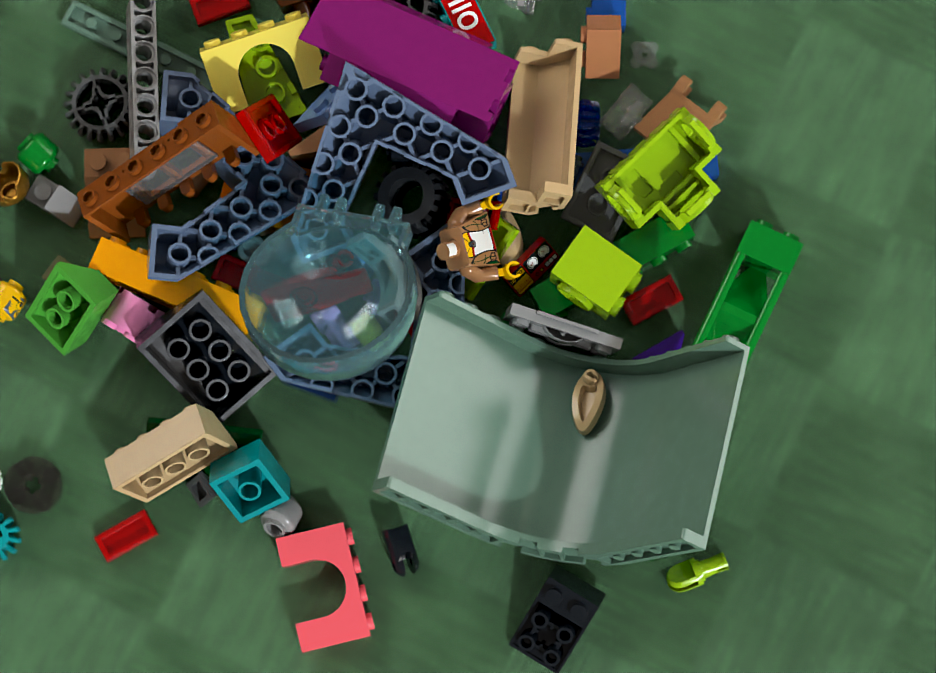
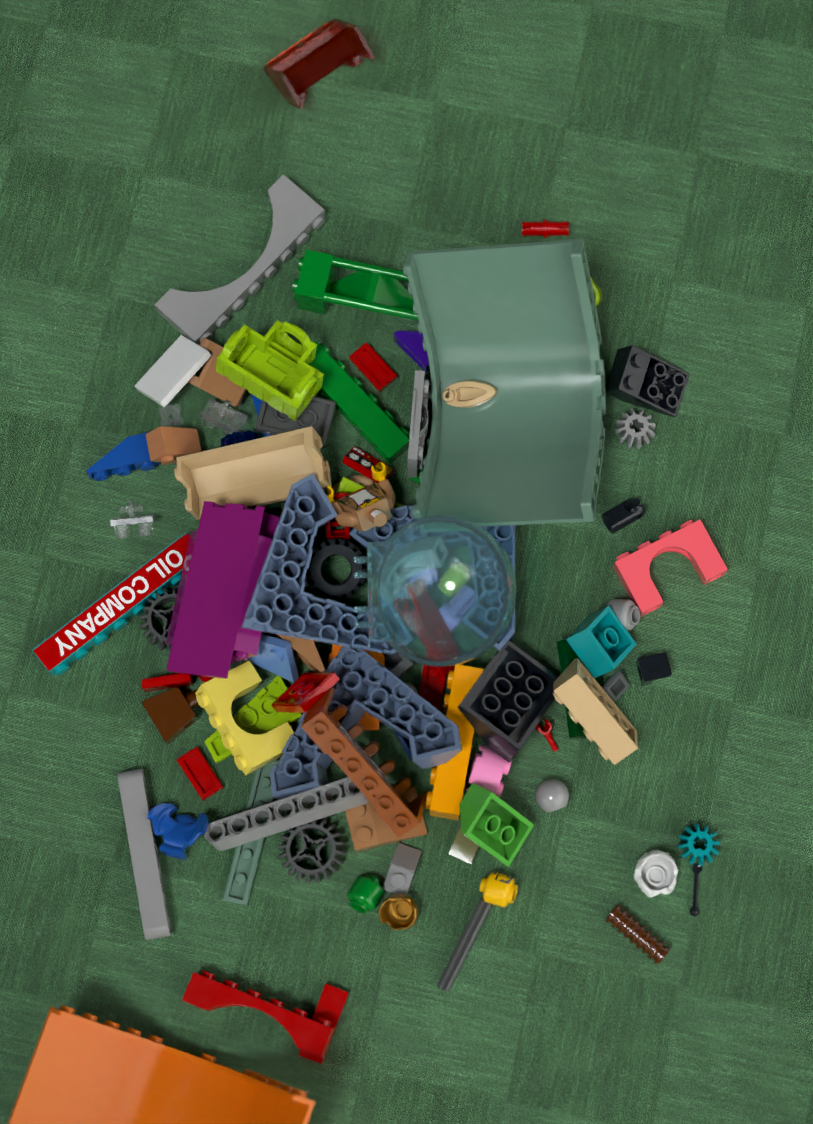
camera: 105 degrees left, 5 degrees down
clear smoke plate [4,456,63,515] -> none
red tile [94,509,159,563] -> none
lime brick [550,225,643,321] -> none
none -> white tile [134,335,212,407]
none -> light grey arch [155,174,325,345]
none -> red pin [522,219,569,238]
none -> red hand [535,717,558,752]
none -> light grey piece [535,779,569,812]
none -> light grey gear [615,408,656,450]
none -> black panel [636,652,672,686]

